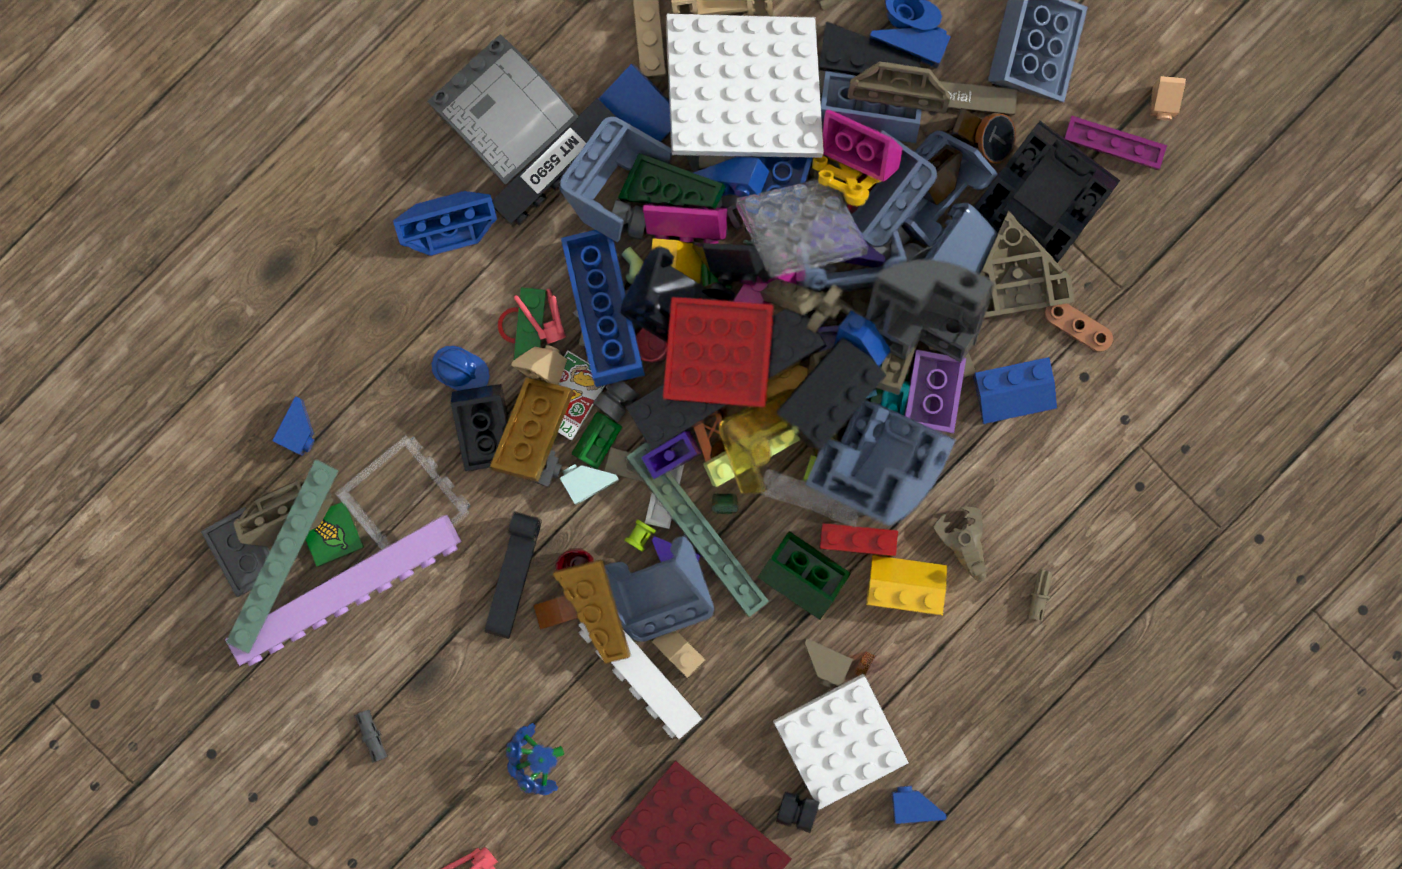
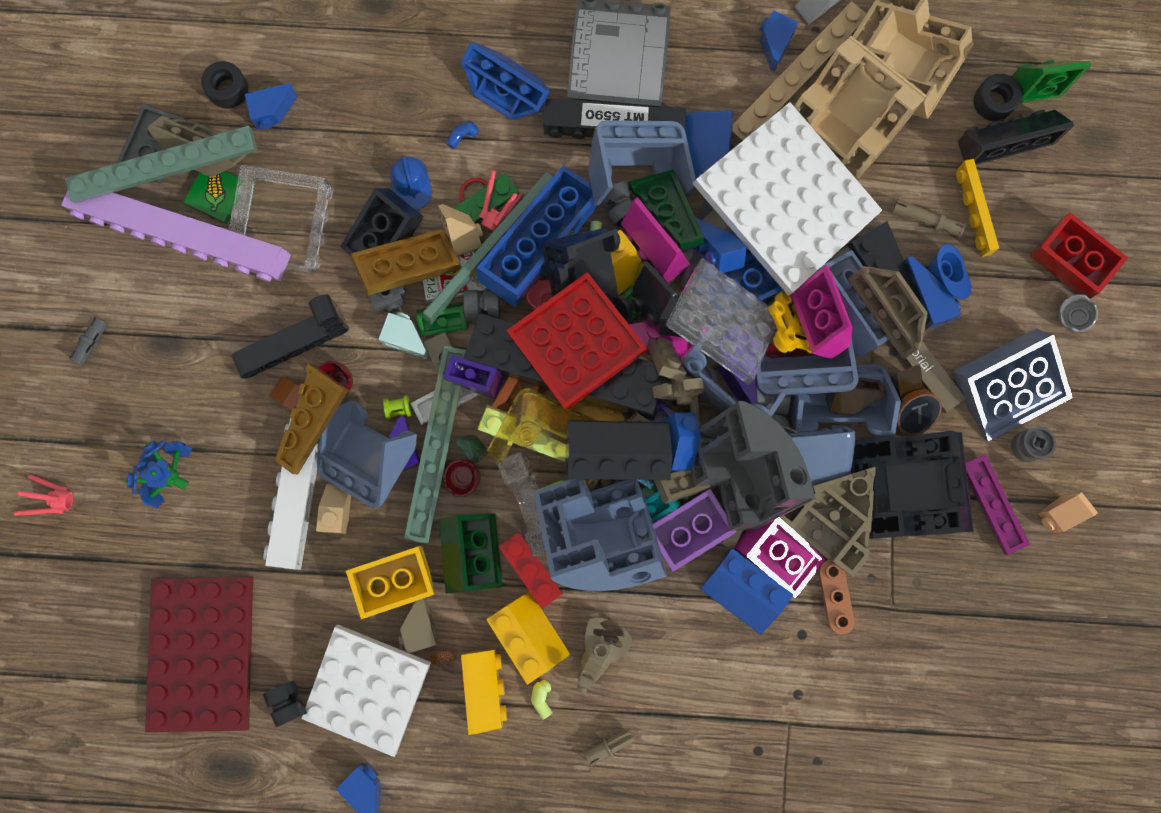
camera: 50 degrees right, 5 degrees down
none -> black tyre [201,61,248,109]
none -> yellow slope [346,545,434,619]
none -> sand green tile [423,172,553,324]
none -> dark red hair [444,459,481,497]
none -> blue arm [446,121,479,149]
none -> yellow slope [461,649,507,735]
none -> yellowish green arm [531,680,553,720]
none -> dark pink slope [734,518,826,598]
none -> dark grey wheel [1011,426,1056,462]

